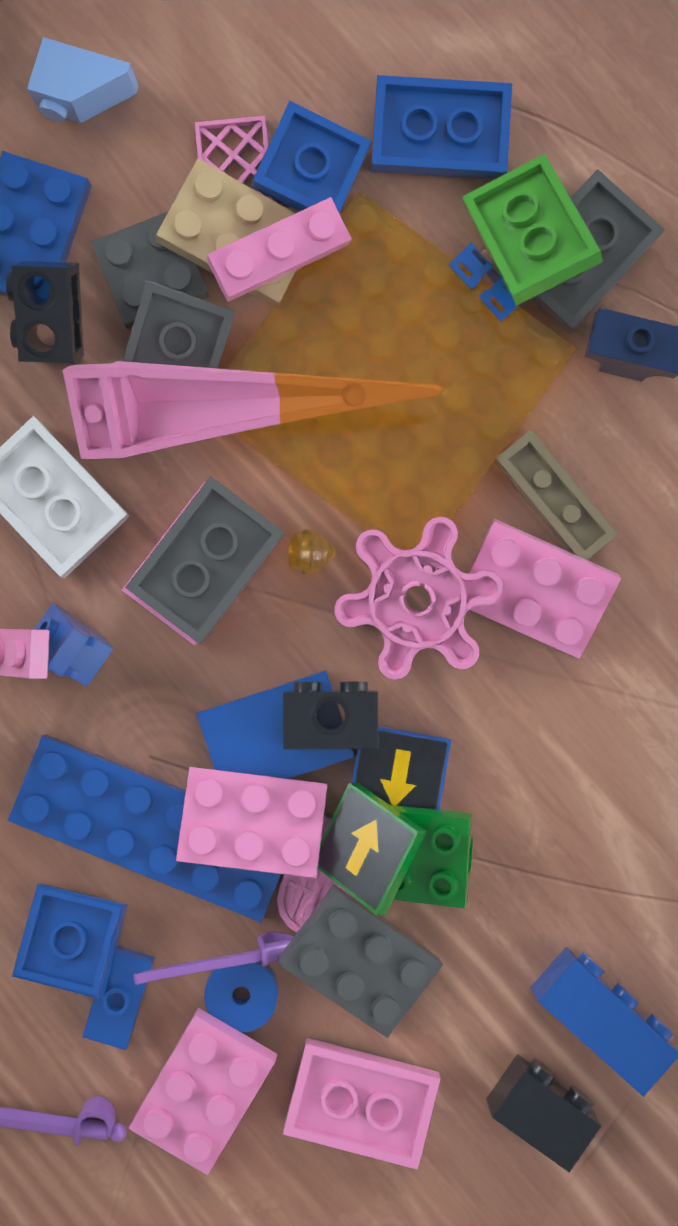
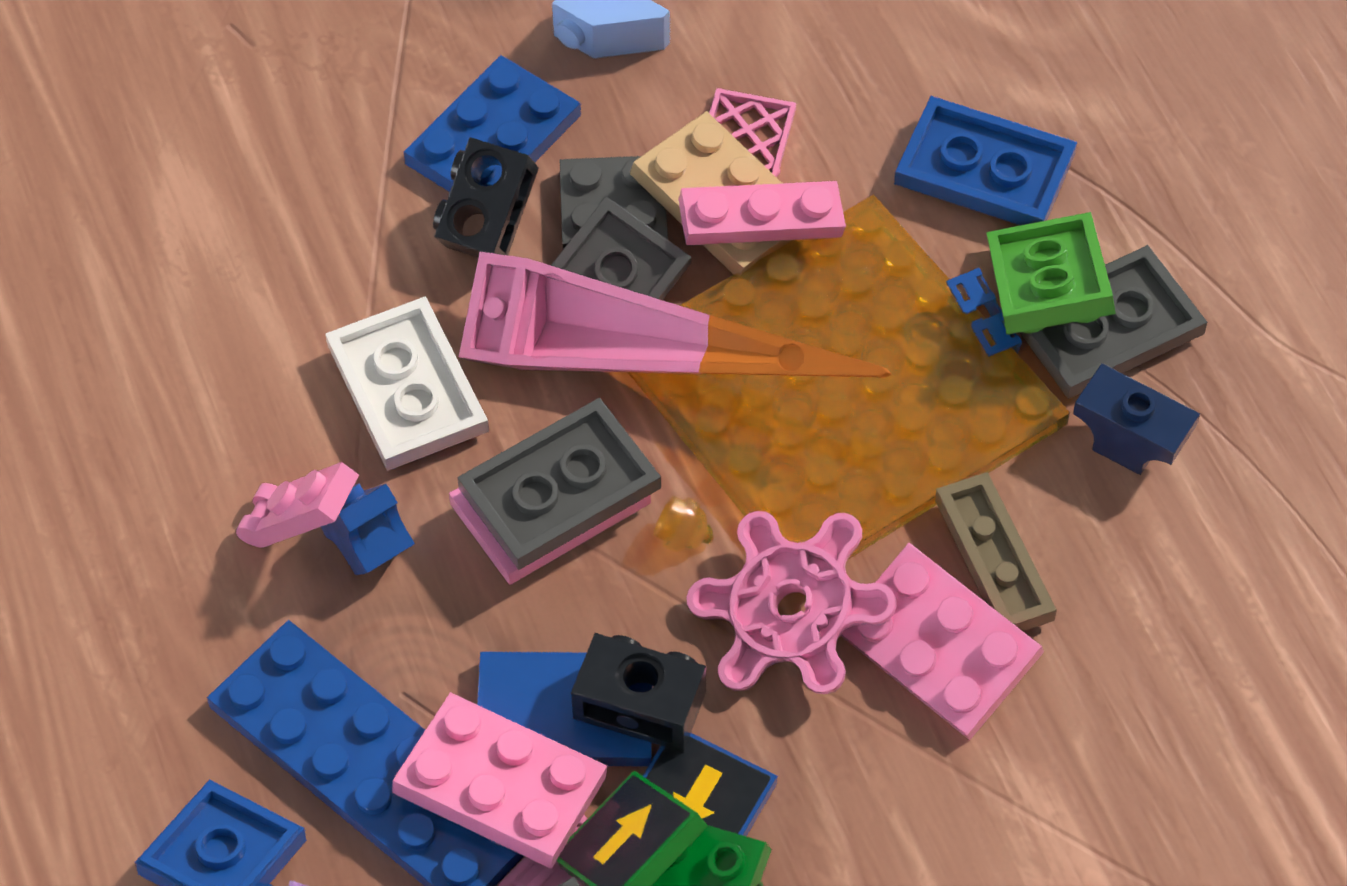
camera: 15 degrees right, 30 degrees down
blue plate [252,100,372,214] -> none

